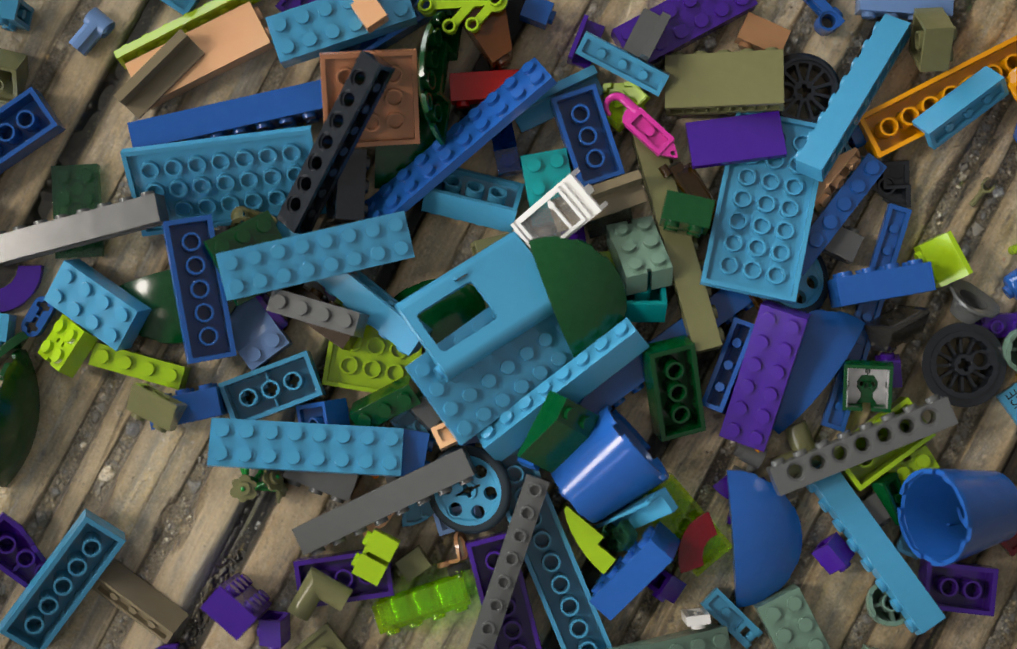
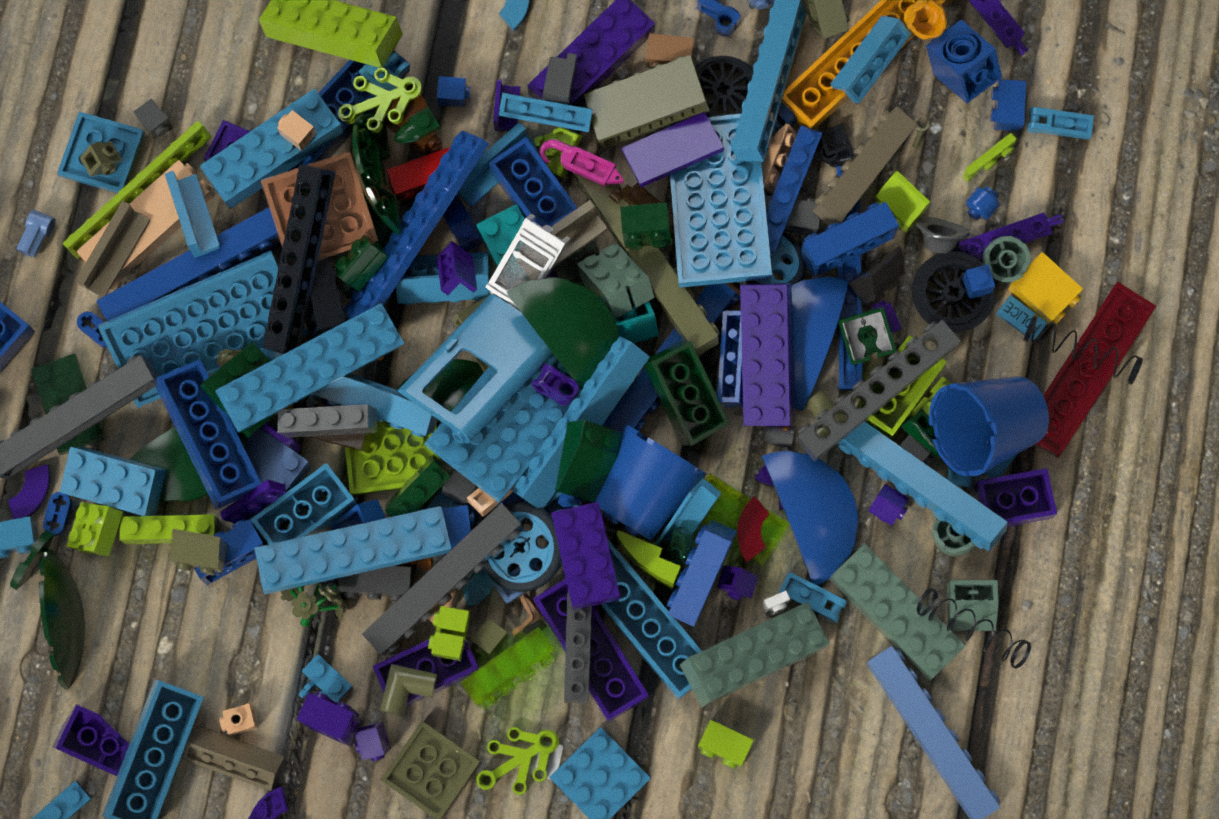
camera: 15 degrees left, 10 degrees down
none -> blue beam [77,311,108,348]
none -> dark azure panel [165,171,220,258]
none -> light nougat brick [219,703,258,736]
none -> dark purple plate [220,479,287,524]
none -> dark azure hinge [299,654,353,703]
none -> dark green brick [336,234,389,291]
none -> dark green plate [394,107,440,143]
none -> dark purple panel [437,241,477,295]
none -> dark purple piece [531,364,578,406]
none -> dark purple brick [551,502,620,610]
none -> dark tan brick [812,106,917,225]
none -> blue brick [962,264,995,299]

